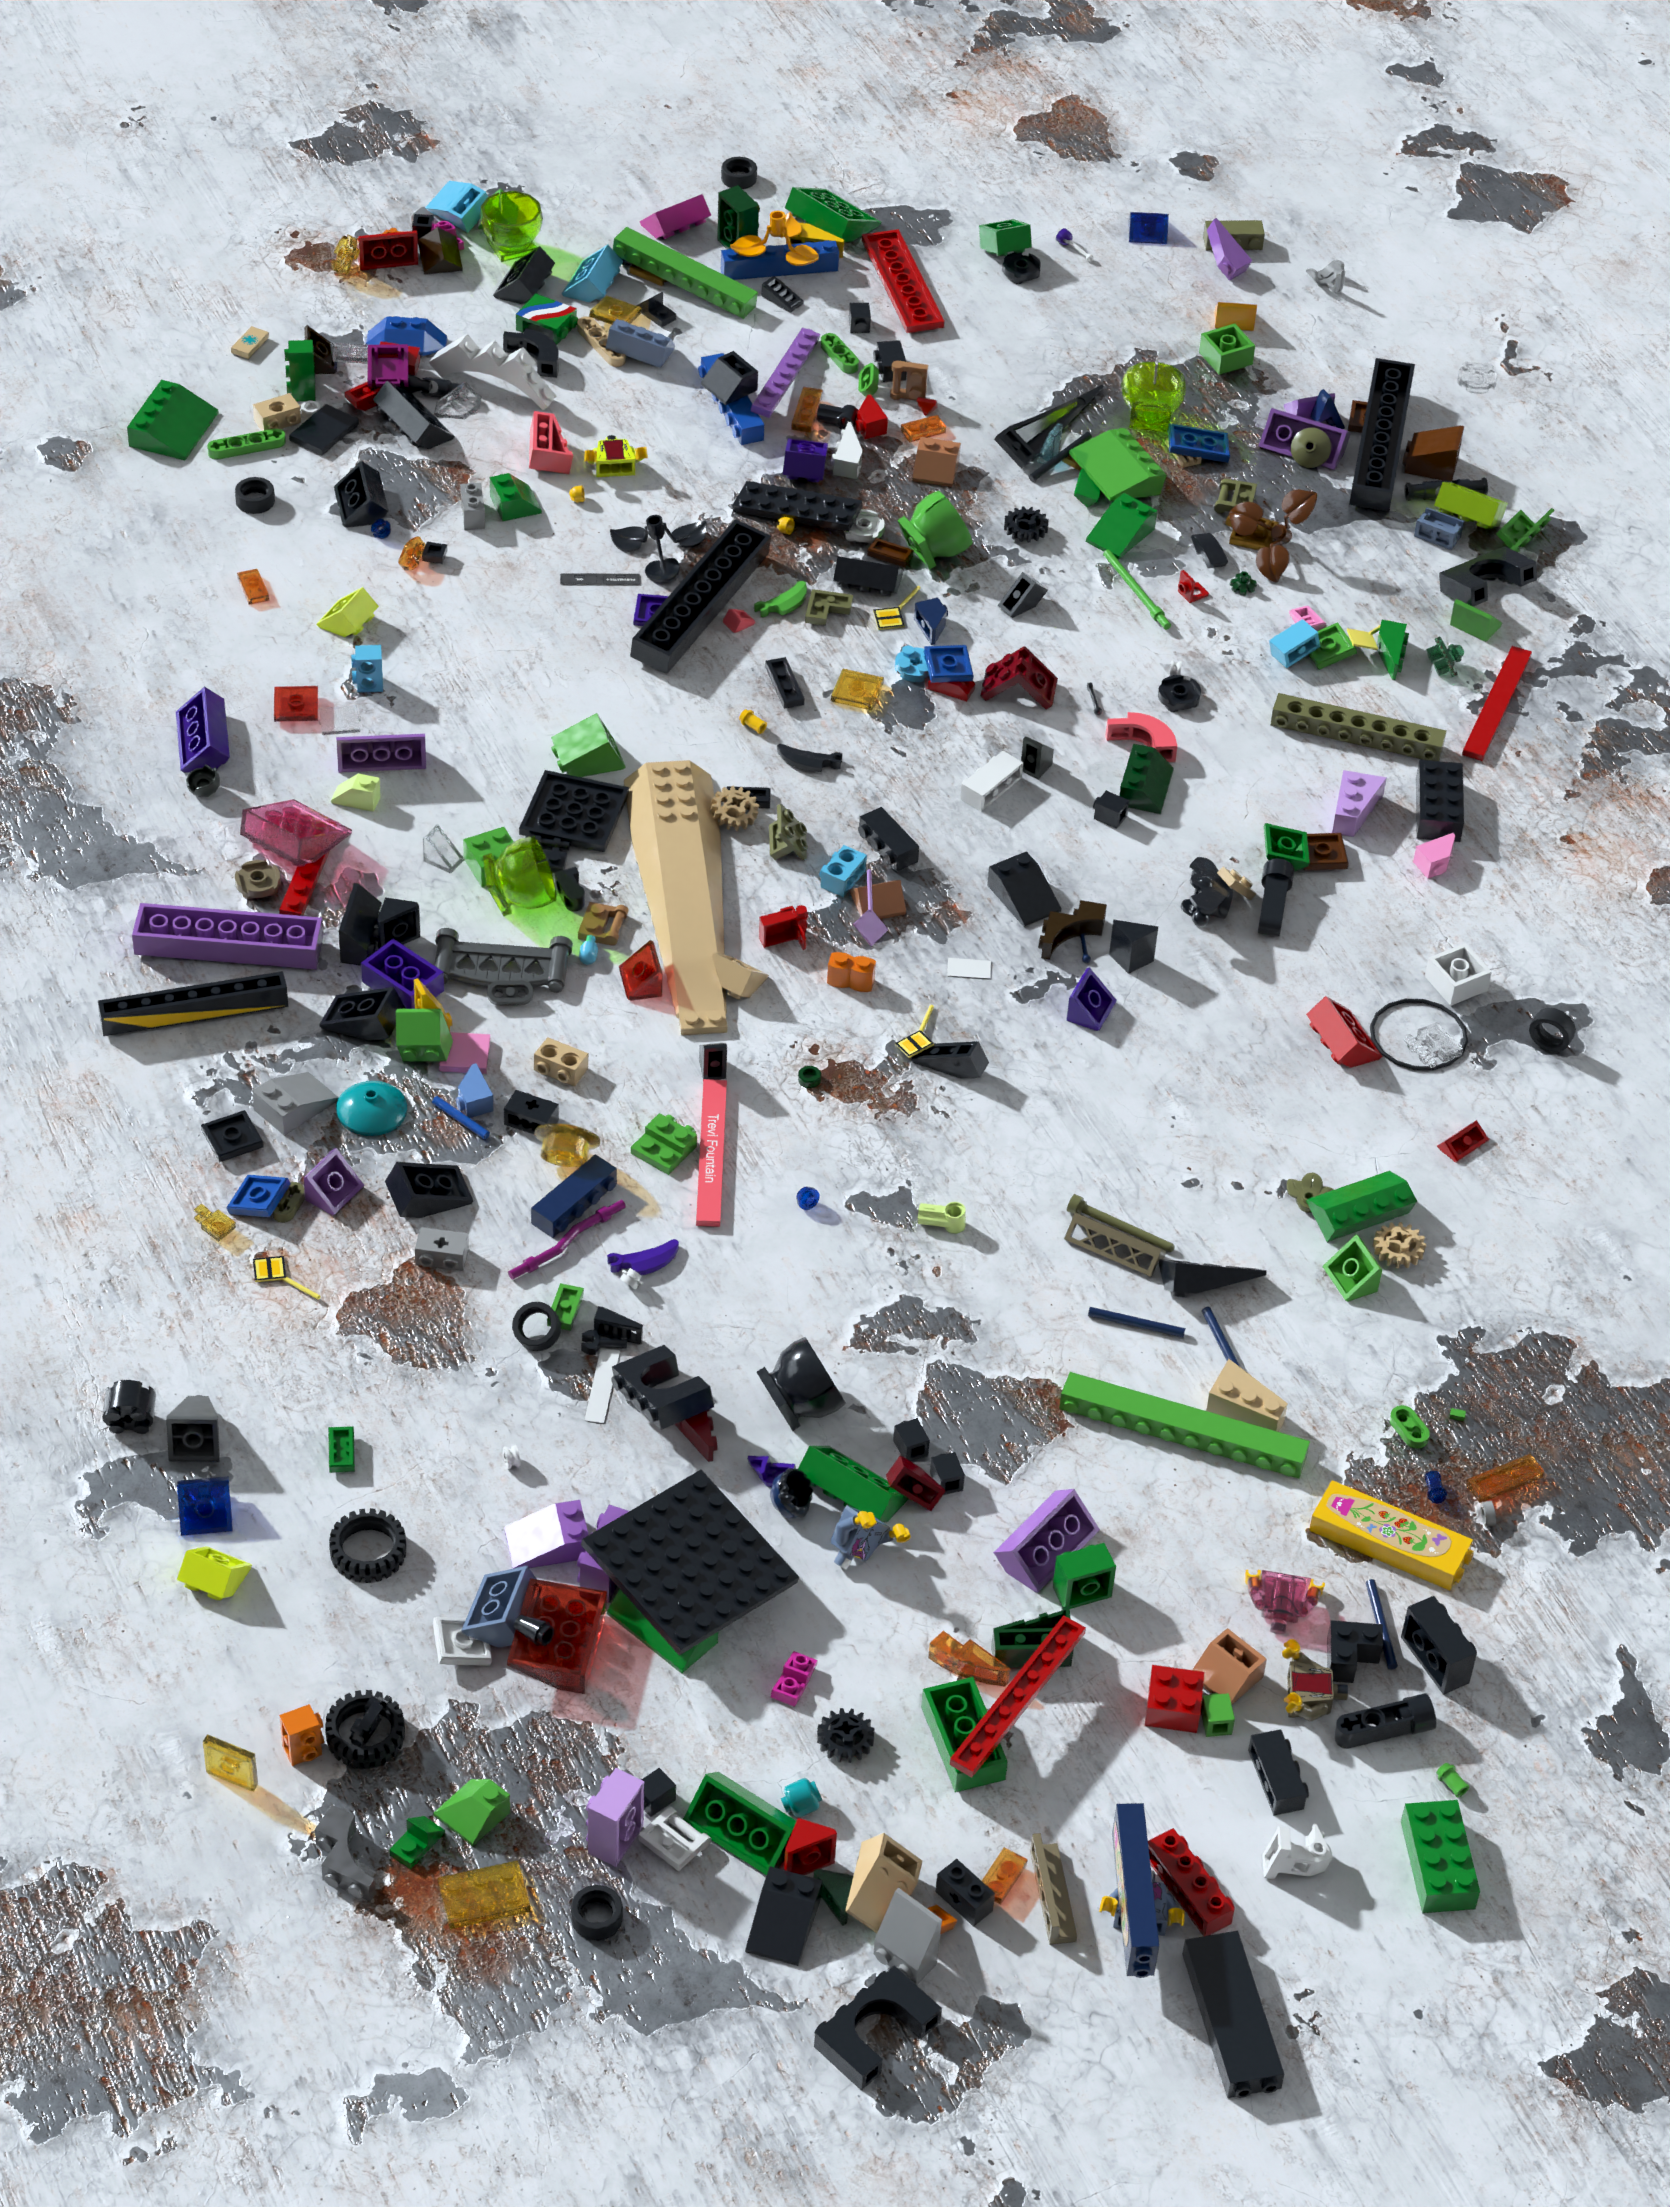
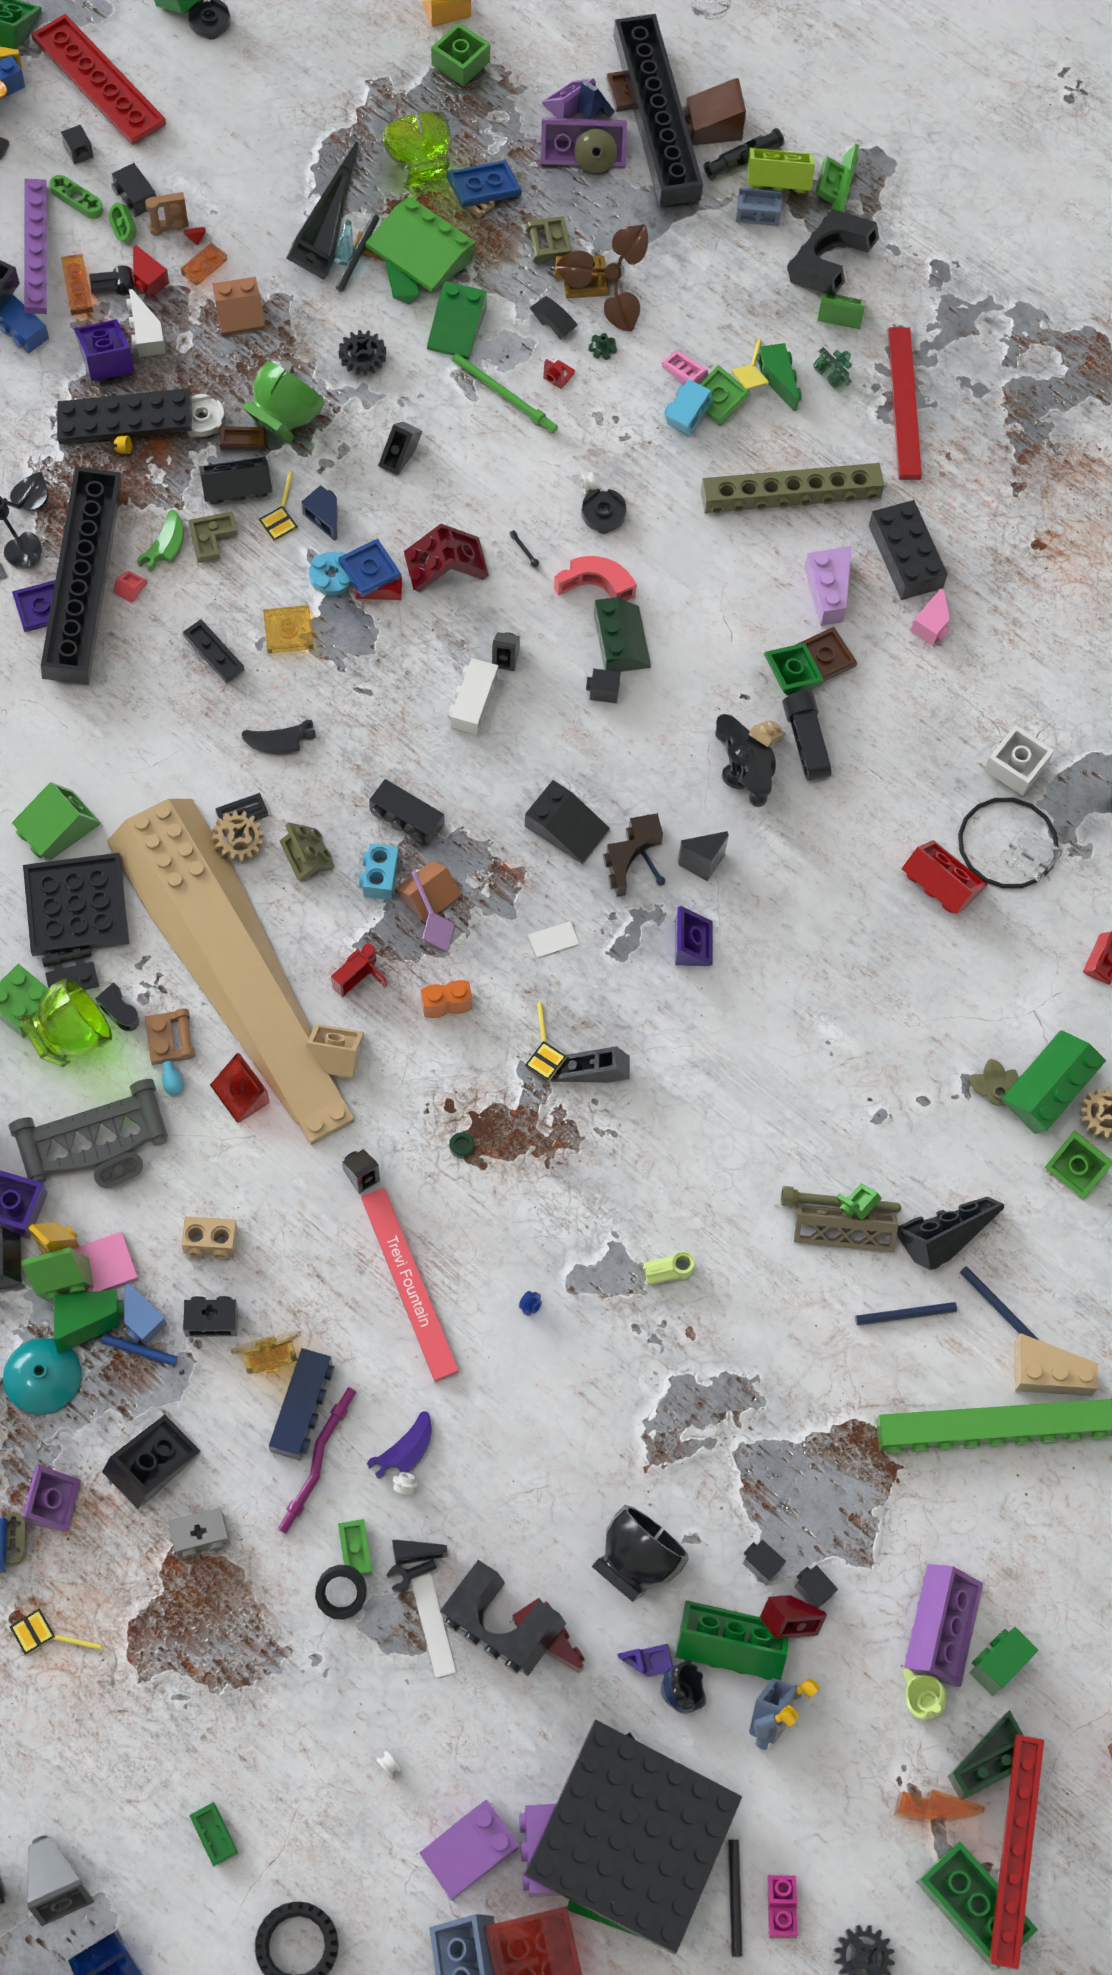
camera: 25 degrees left, 20 degrees up
bright green plate [631,1113,697,1175] -> none
yellow pin [739,709,767,734] -> none
none -> green slope [54,1290,124,1353]
none -> black bar [728,1840,743,1957]
none -> bright green bracket [836,1183,882,1220]
none -> yellowish green hair [903,1668,948,1721]

